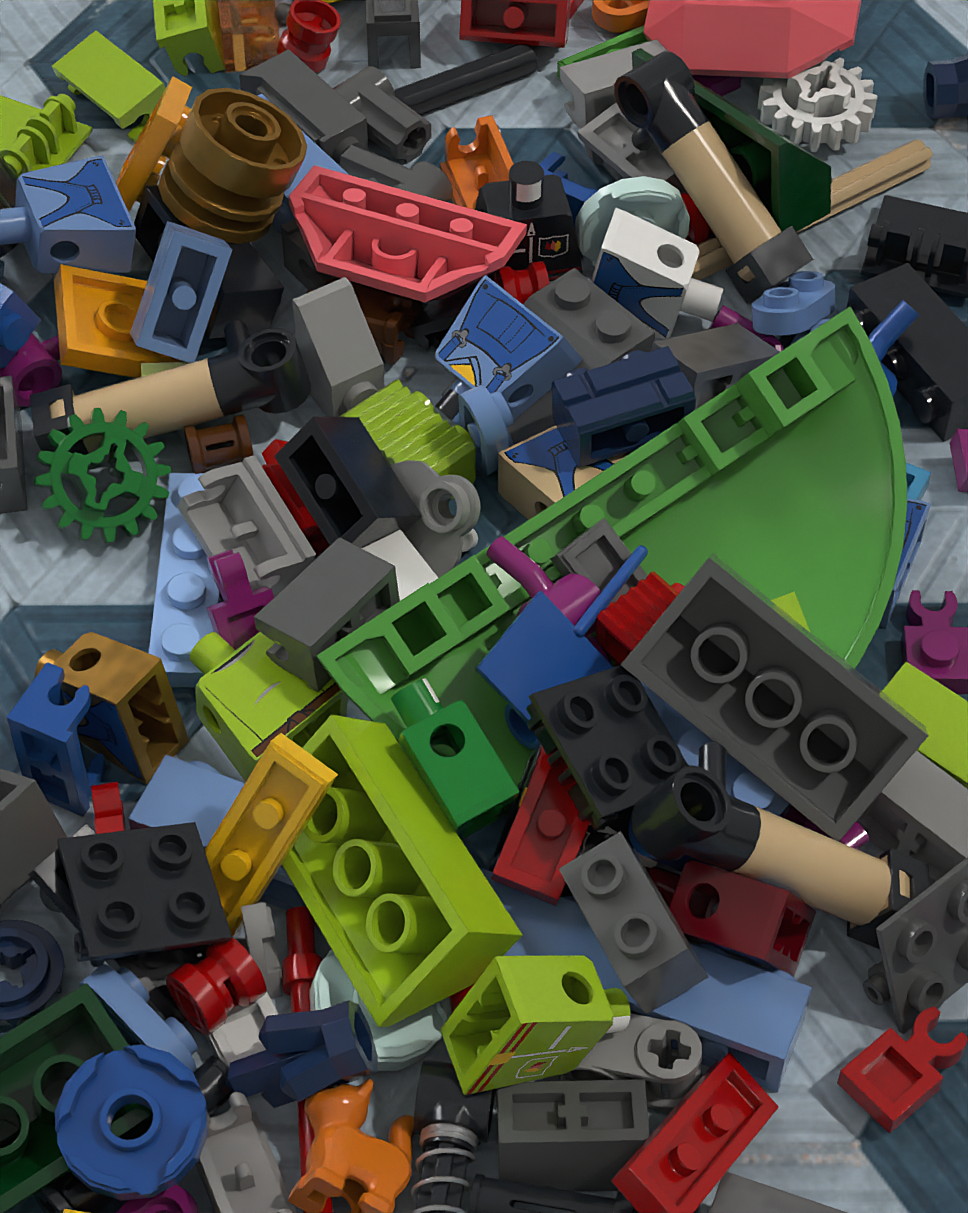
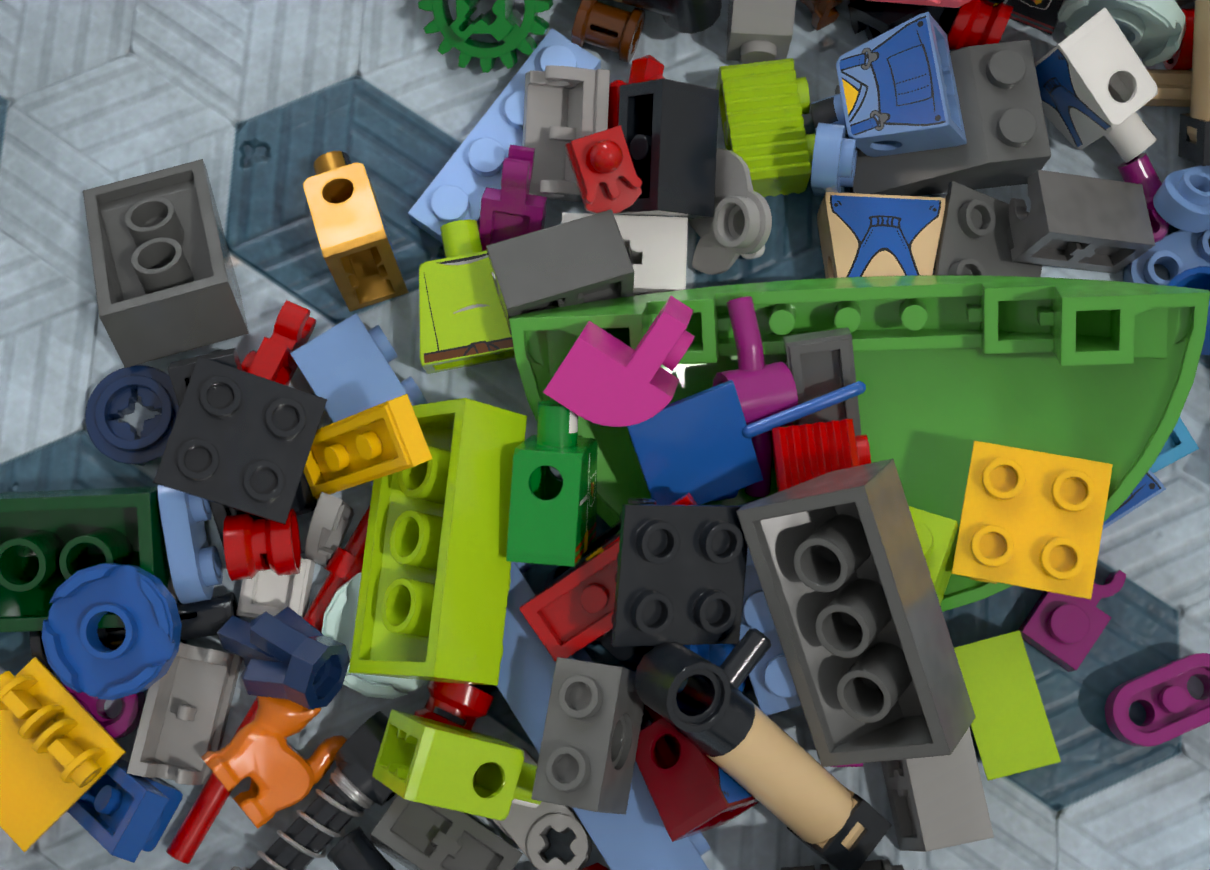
camera: 35 degrees right, 25 degrees up
blue hinge [6,662,106,817] -> none
dark blue brick [552,346,696,468] -> none
none -> dark pink brick [543,296,695,427]
none -> red piece [565,125,642,214]
none -> yellow hinge [951,441,1113,600]

